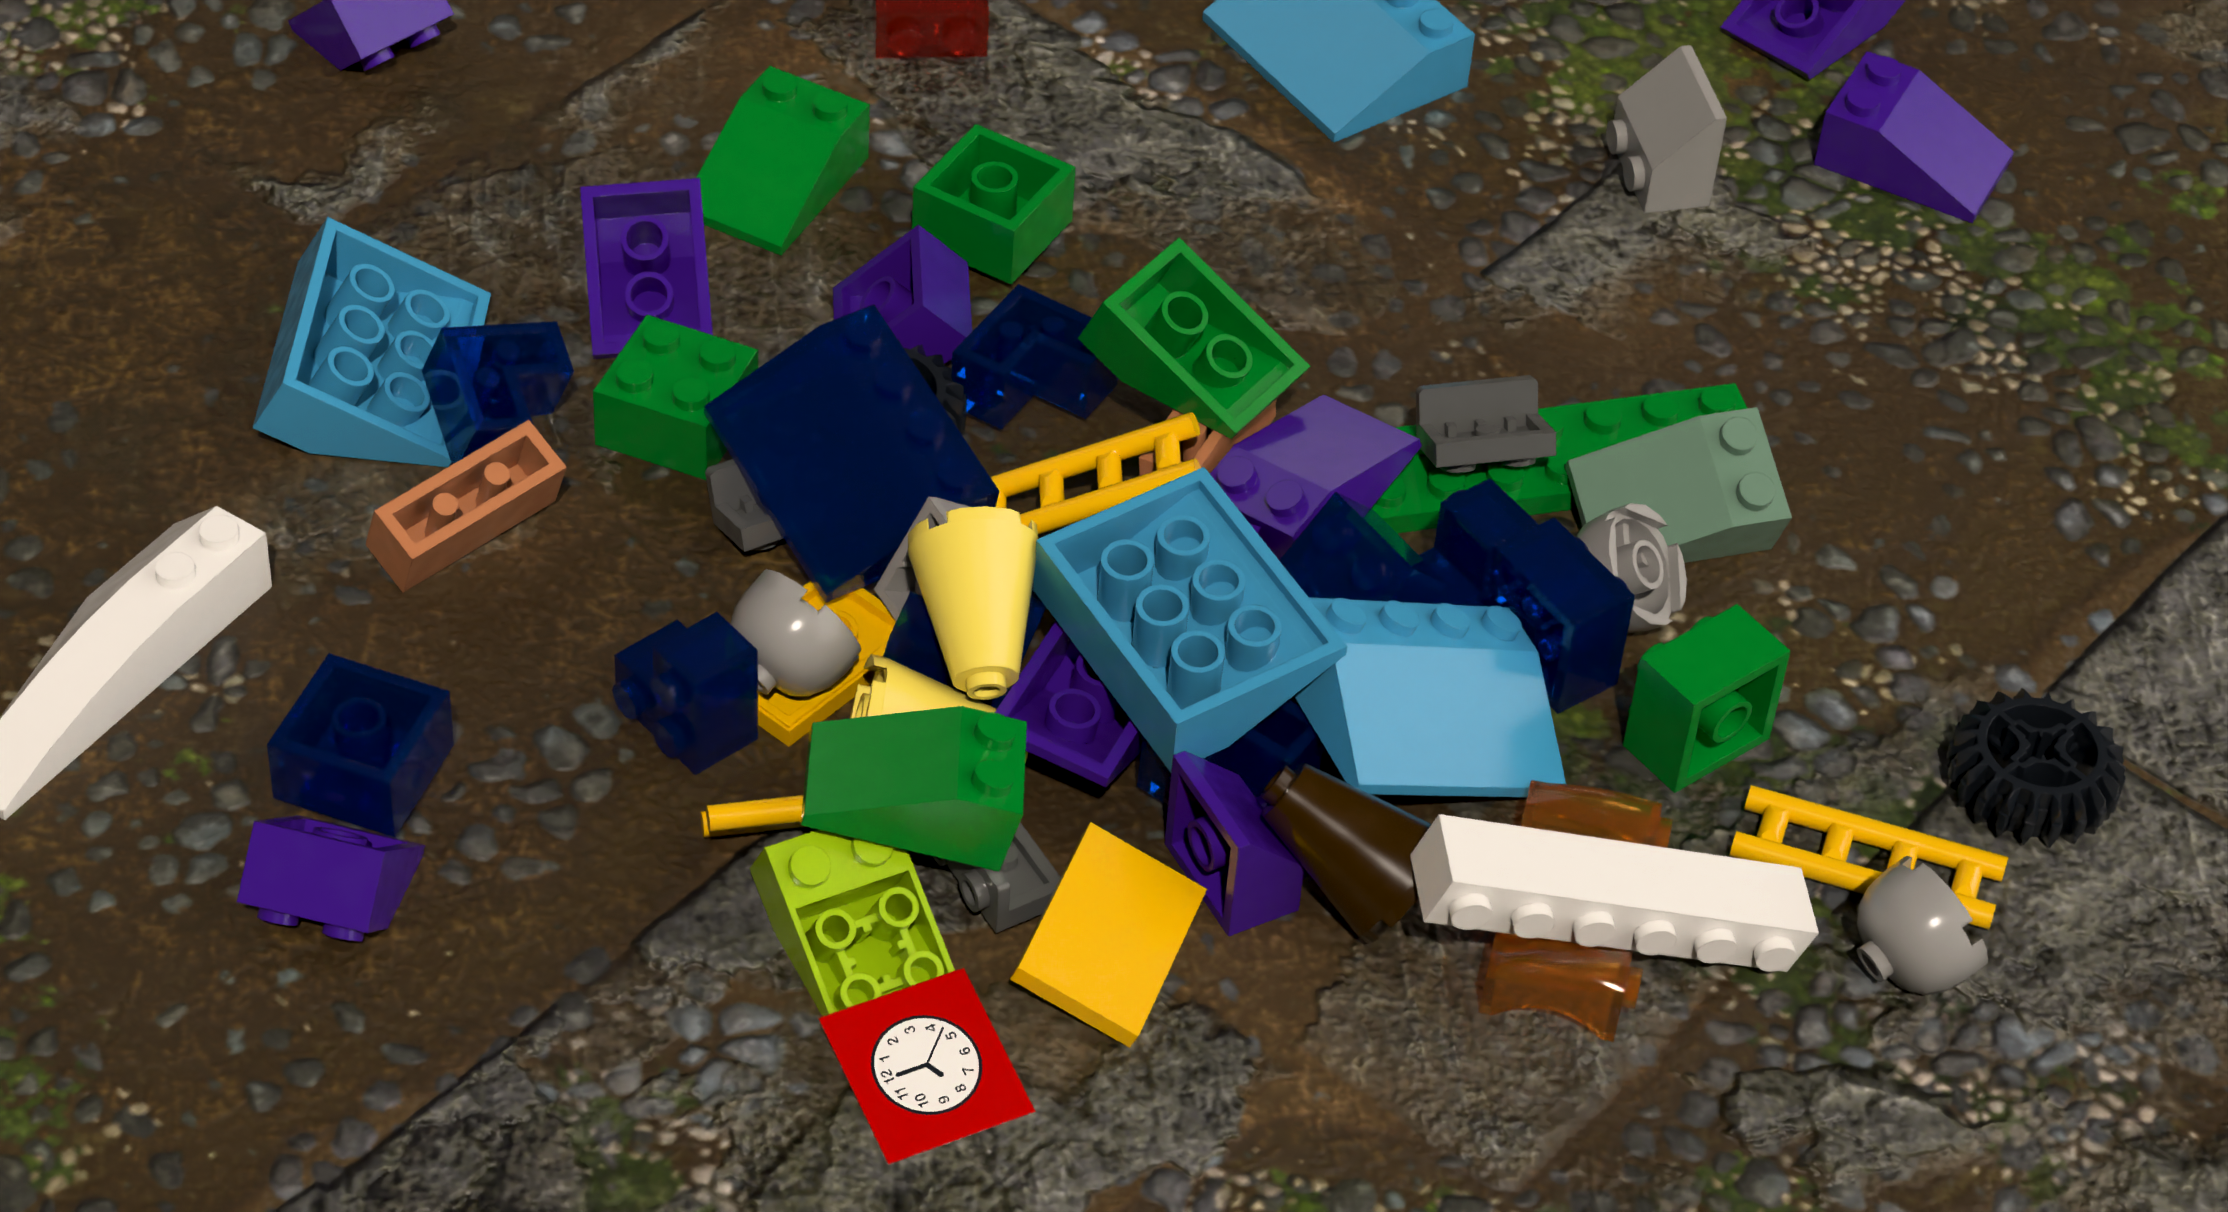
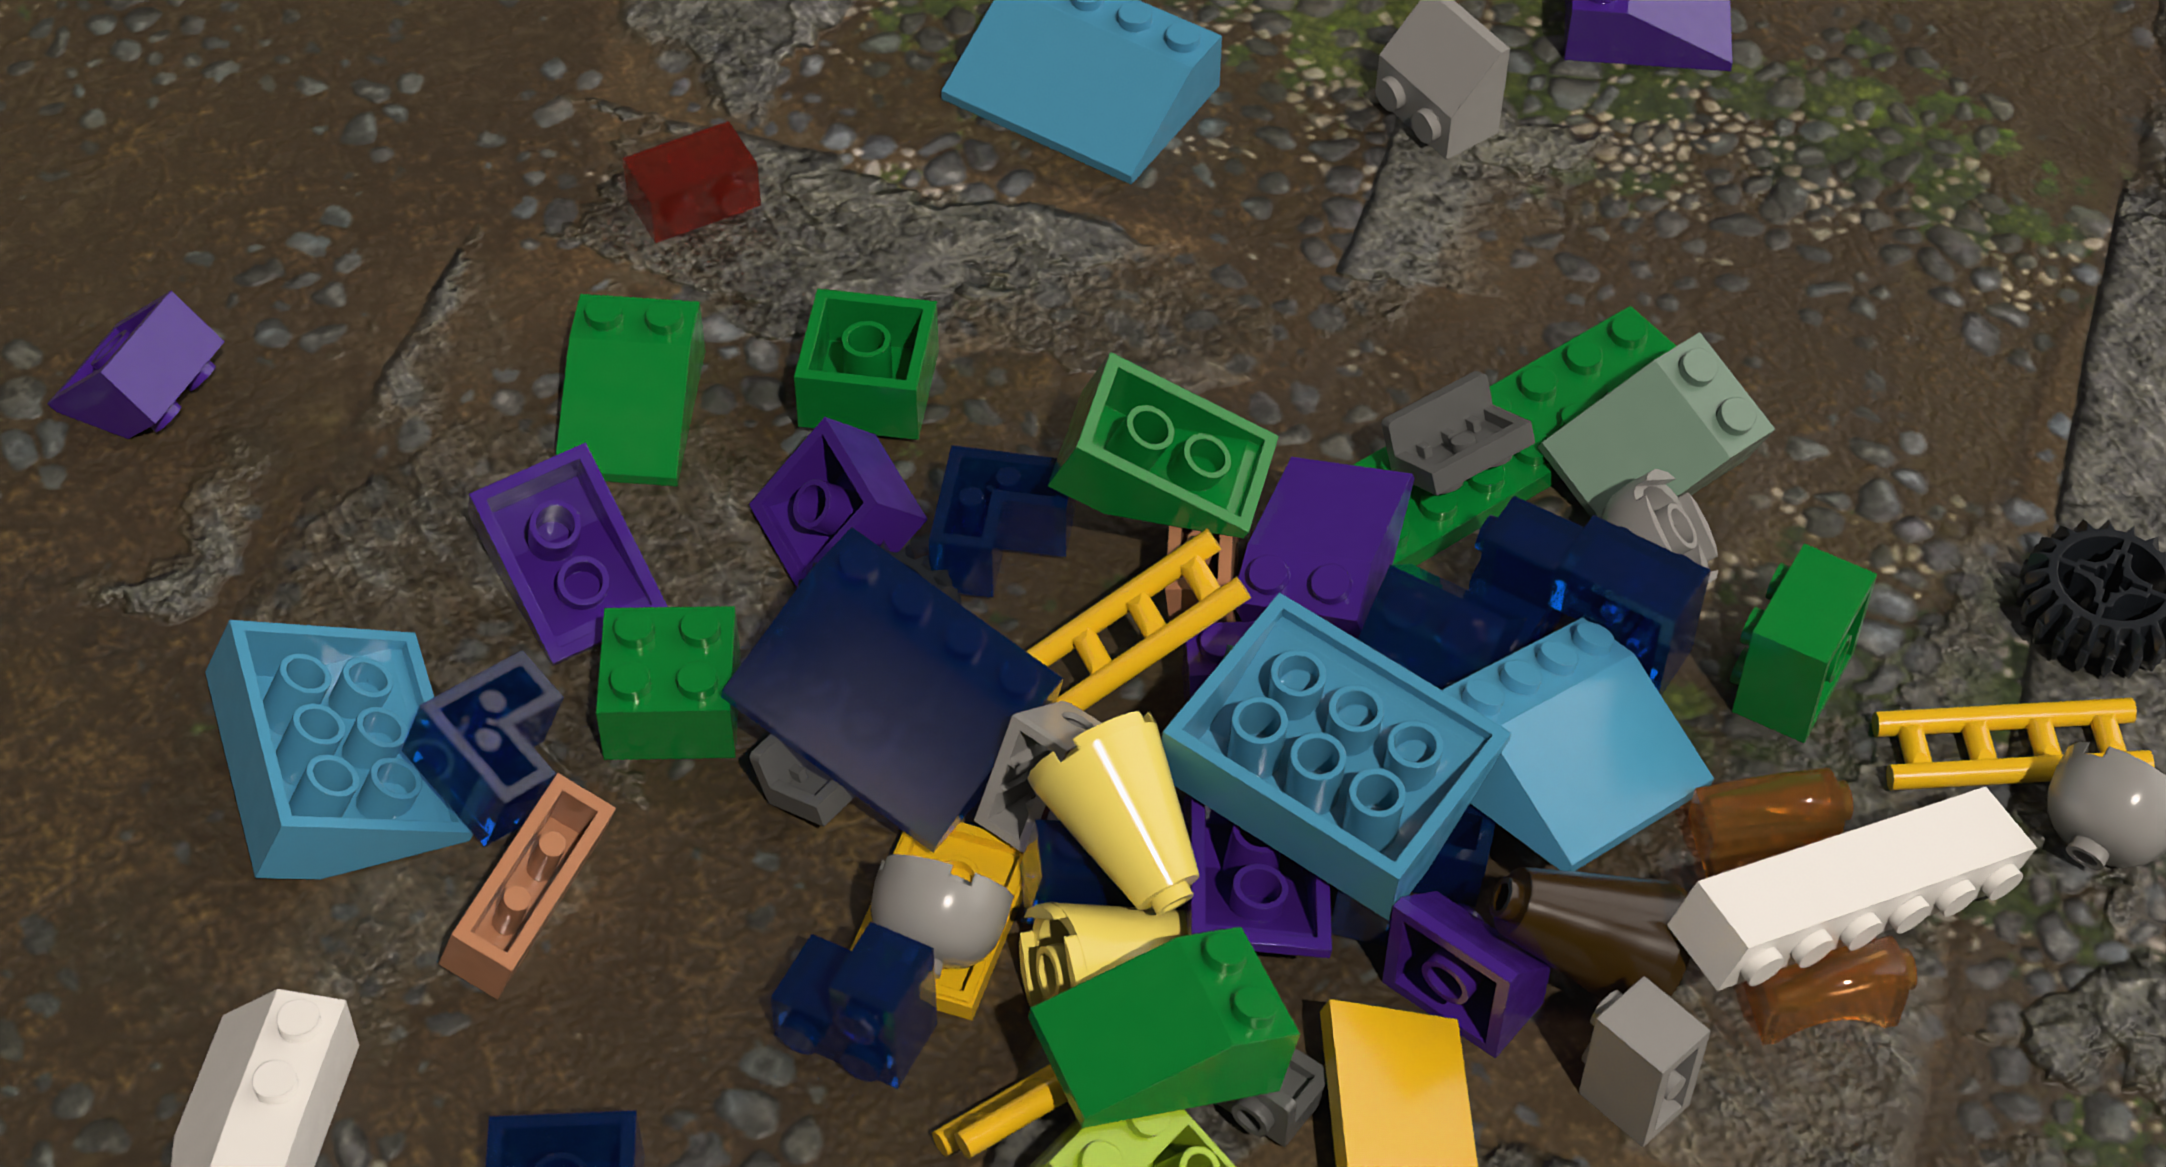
camera: 20 degrees left, 5 degrees up
none -> light grey brick [1579,976,1711,1147]

